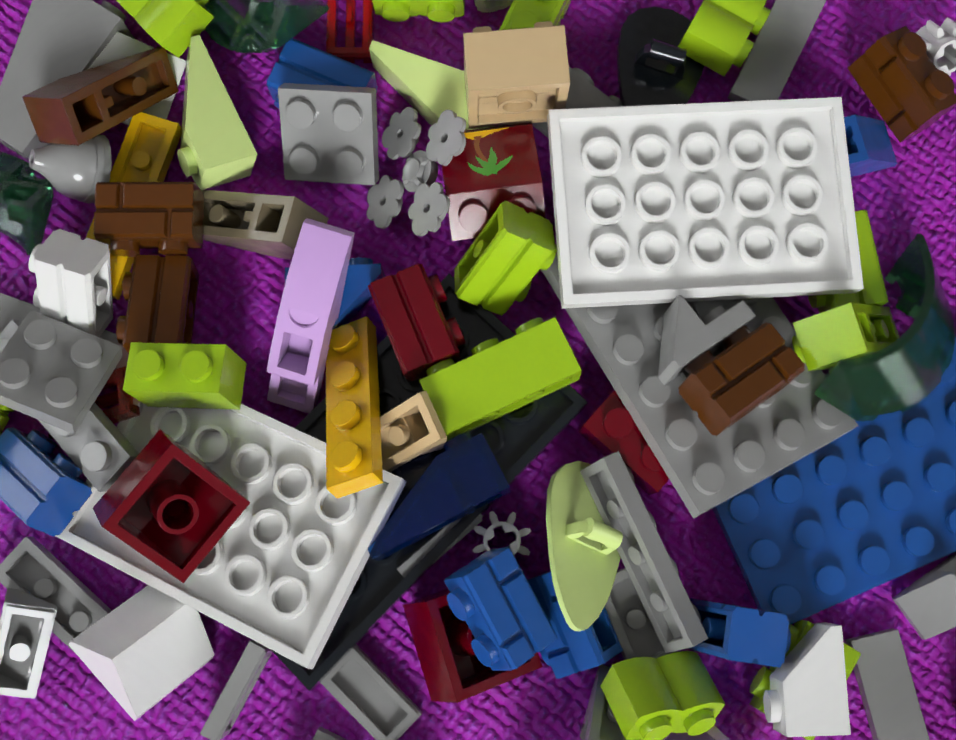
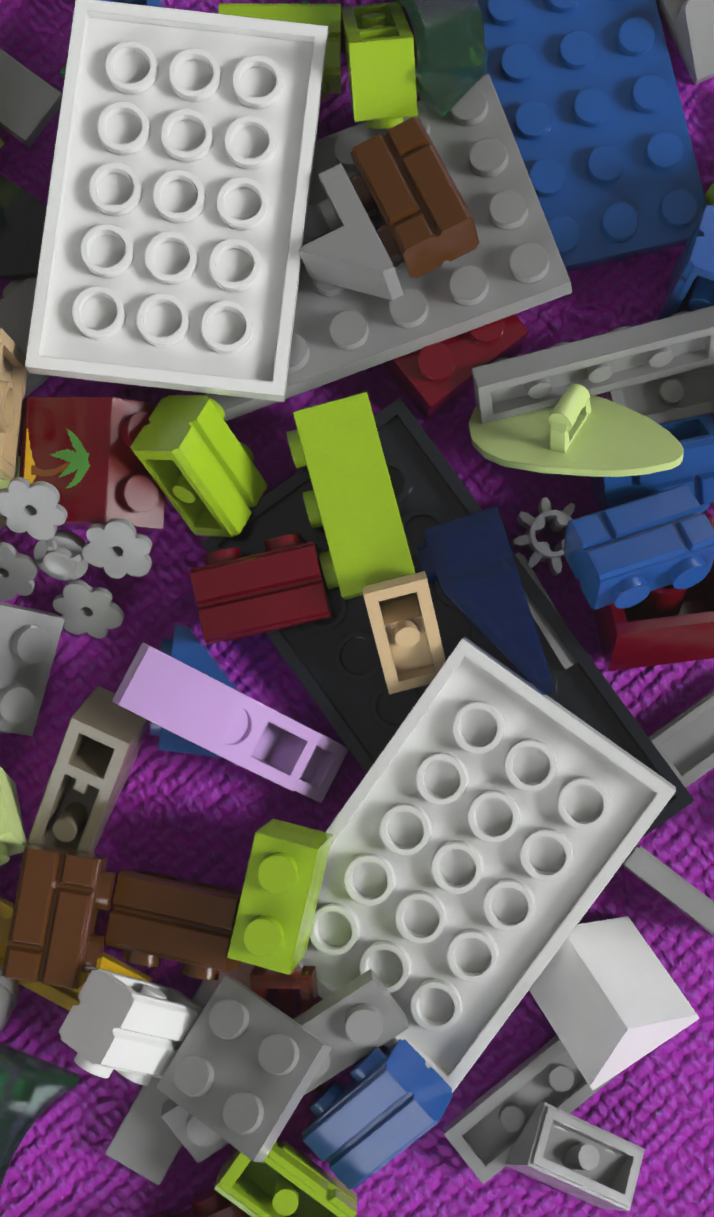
camera: 80 degrees left, 5 degrees up
dark red slope [93,429,250,583] -> none
yellow plate [326,316,383,499] -> none

